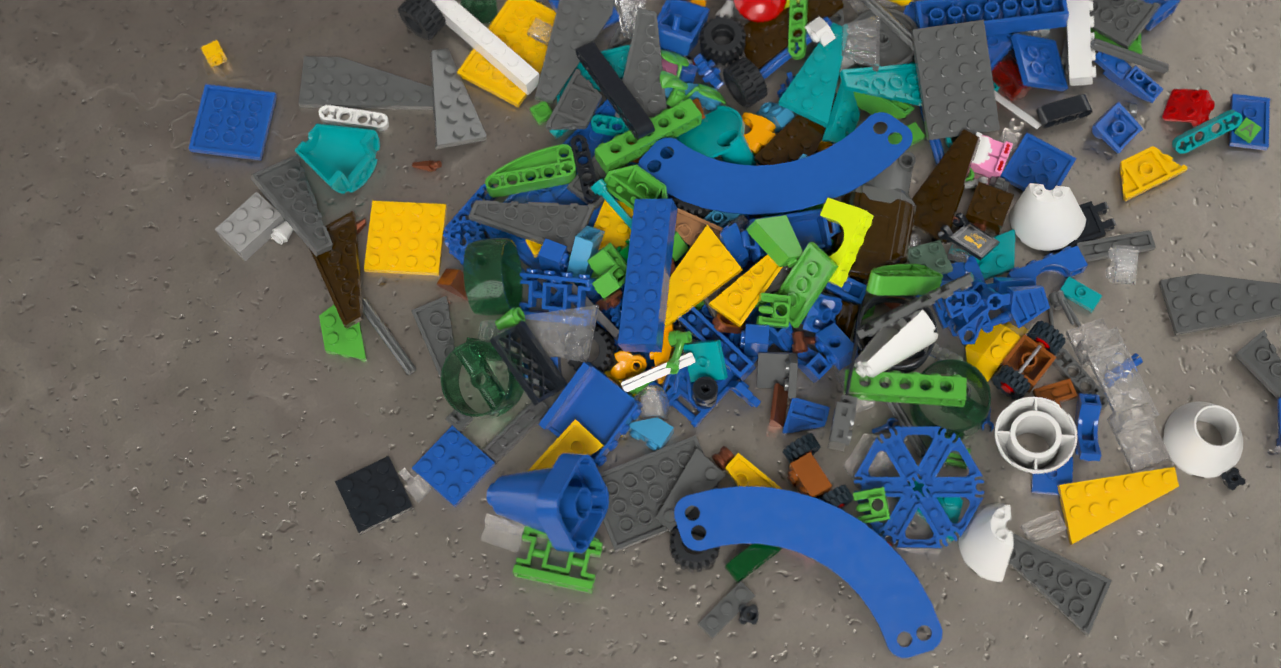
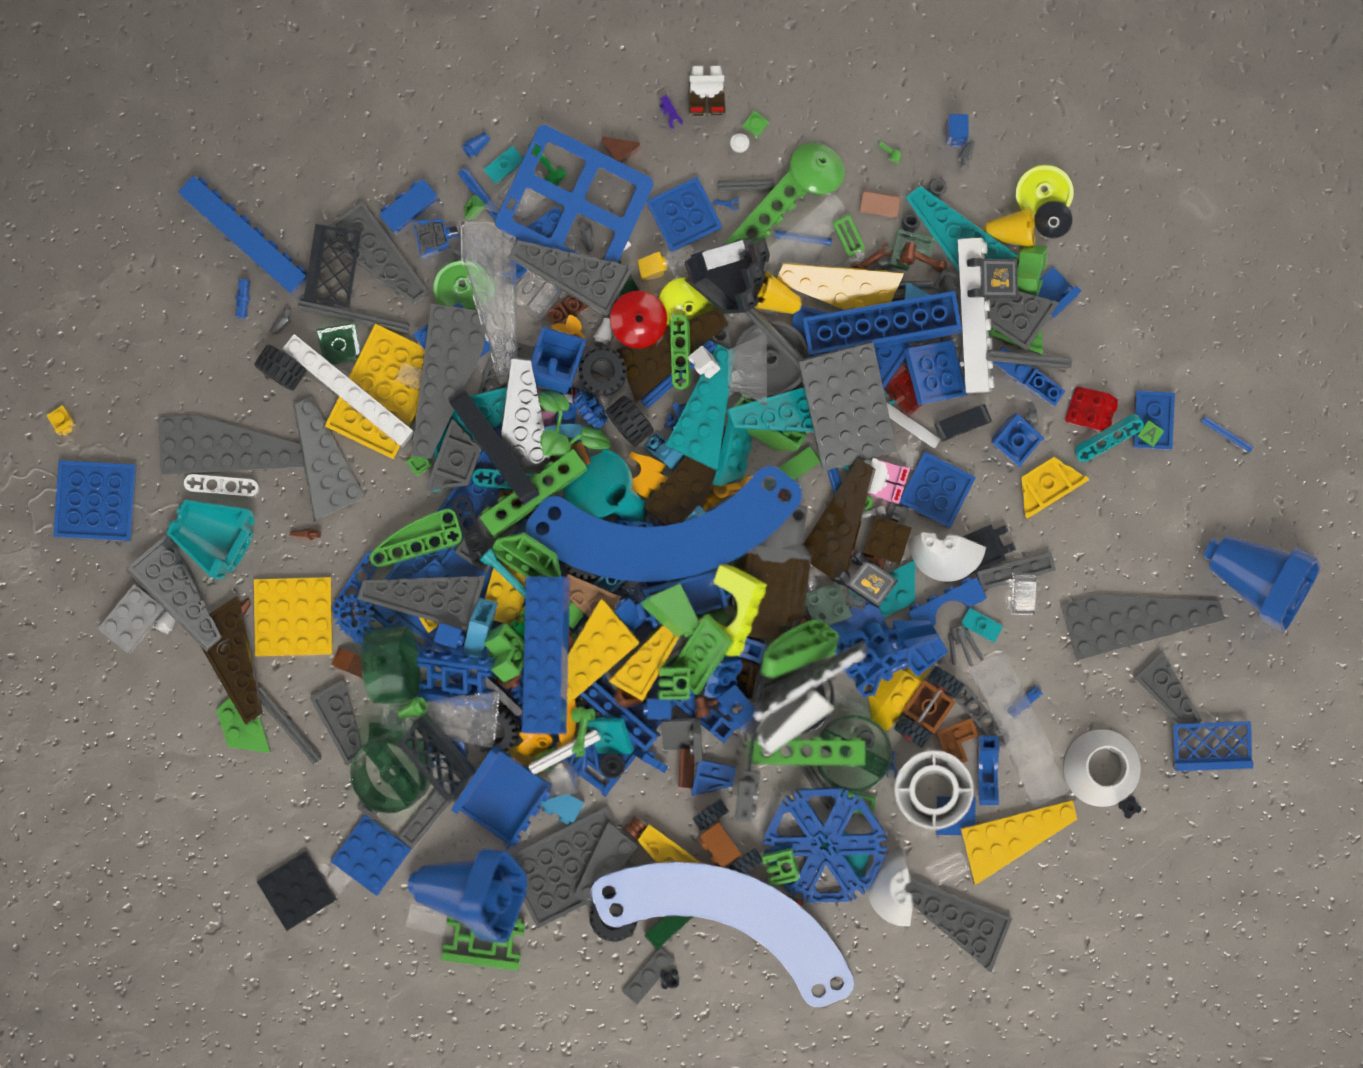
camera: 10 degrees left, 15 degrees up
yellow wing [528,419,604,471] -> none
blue hand [872,418,901,434] -> none

